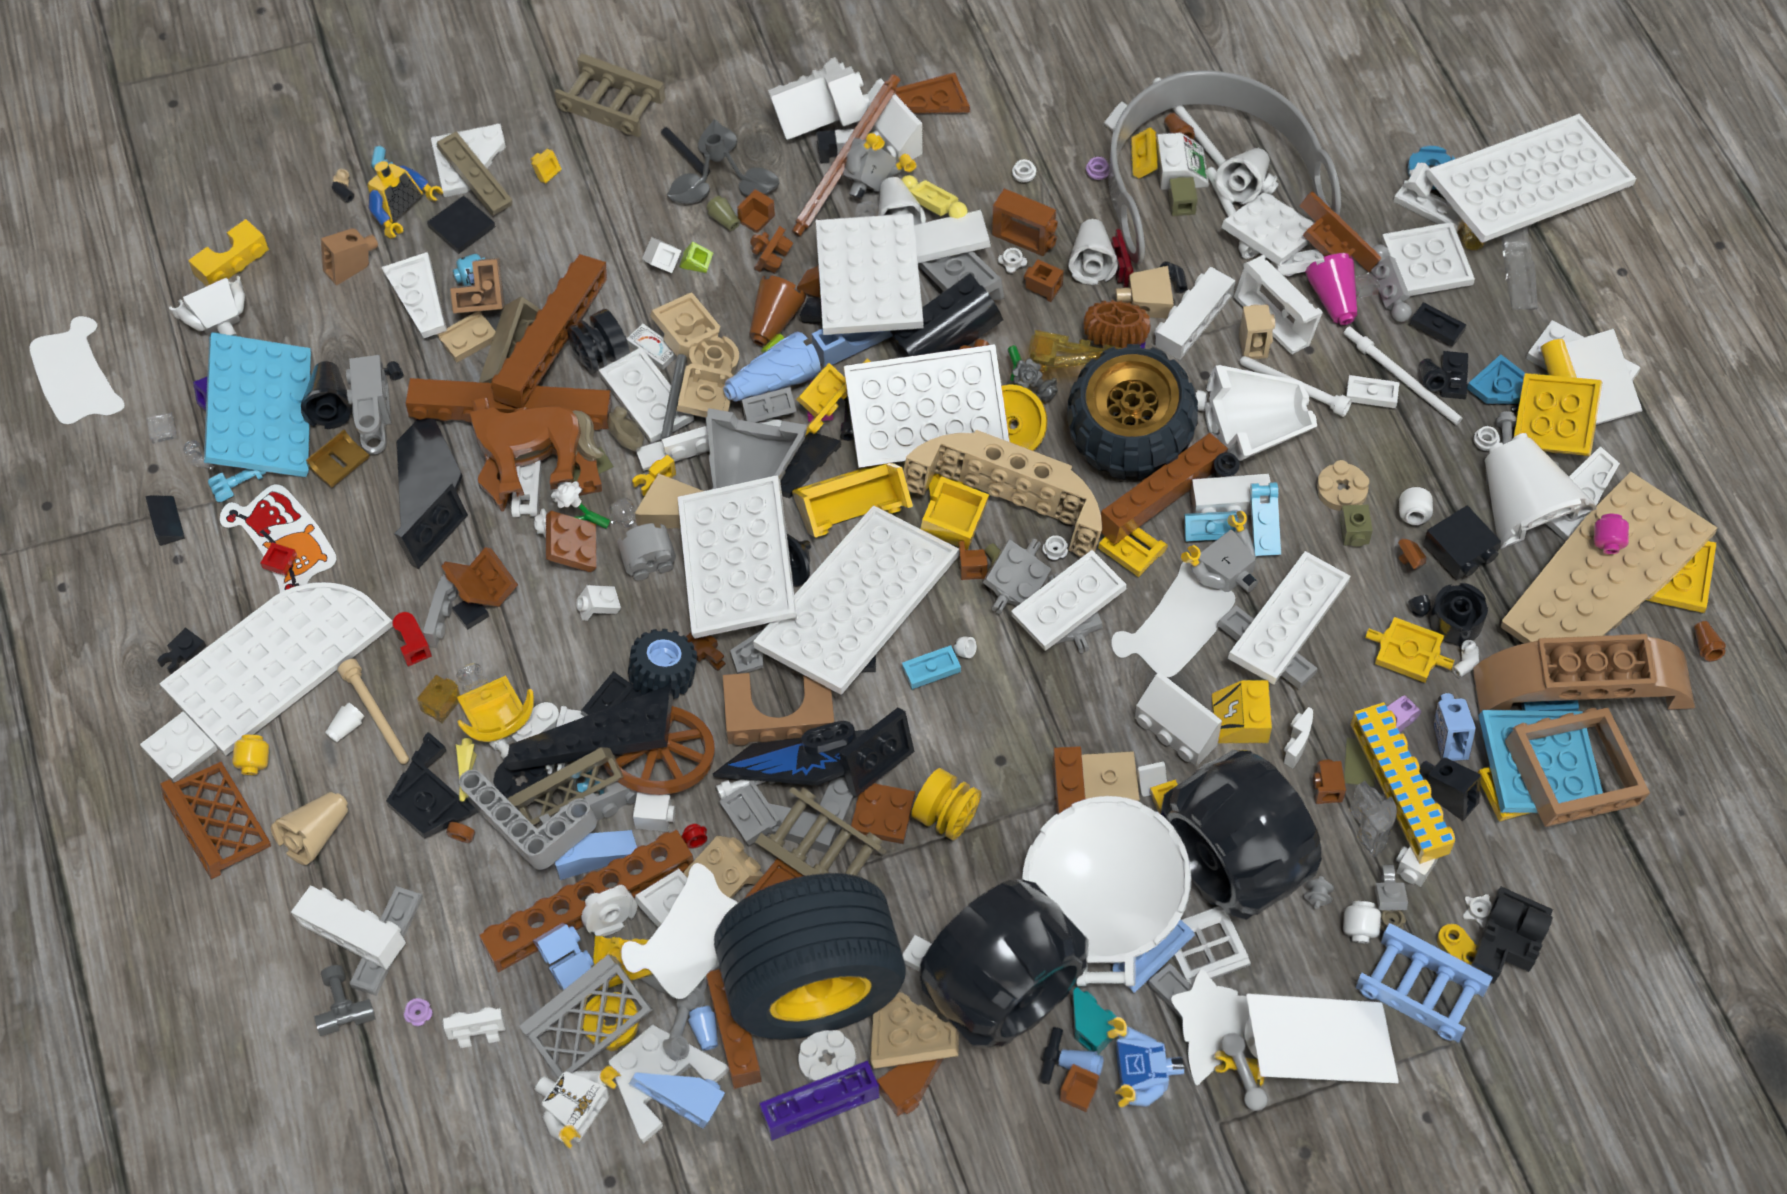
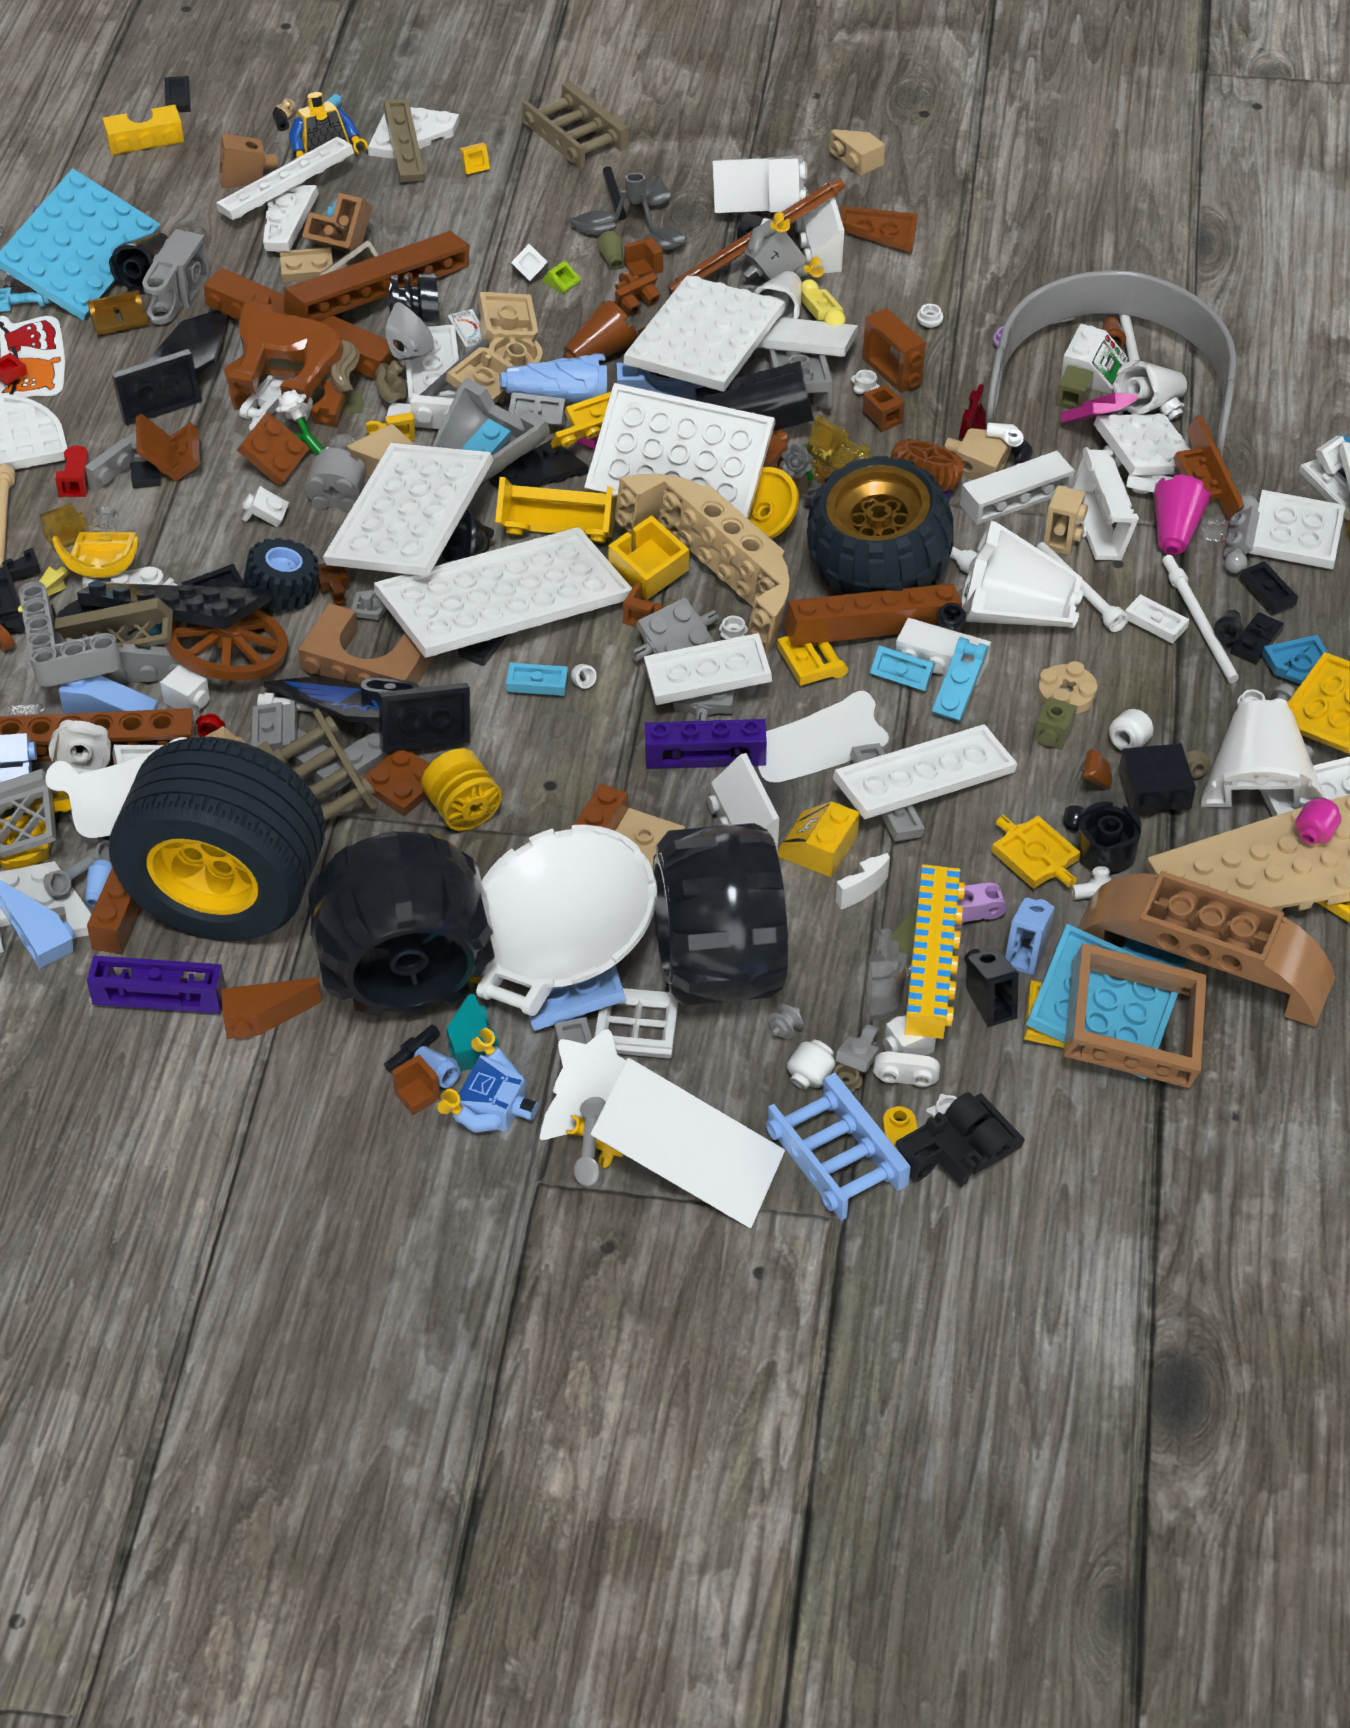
camera: 25 degrees right, 10 degrees down
white torso [169,276,245,336] -> none
black hand [384,361,404,380] -> none
black tile [427,195,496,254] -> none
white plate [798,1030,856,1083] -> none
tan plate [871,992,959,1068] -> none
white cone [1069,219,1118,285] -> none
yellow plate [1131,127,1158,179] -> none
light grey torso [1181,511,1258,592] -> none
dark orange brick [1313,759,1346,804] -> none
none -> clear plate [8,703,43,716]
none -> black tile [164,76,191,113]
none -> white plate [216,136,354,220]
none -> light grey piece [385,302,434,360]
none -> medium azure plate [461,418,511,455]
none -> dark purple brick [645,719,767,769]
none -> tan slope [829,129,885,176]
none -> white plate [873,1051,940,1087]
none -> white arm [986,422,1023,447]
none -> dark pink slope [1061,393,1137,423]
none -> dark tan plate [1185,750,1211,779]

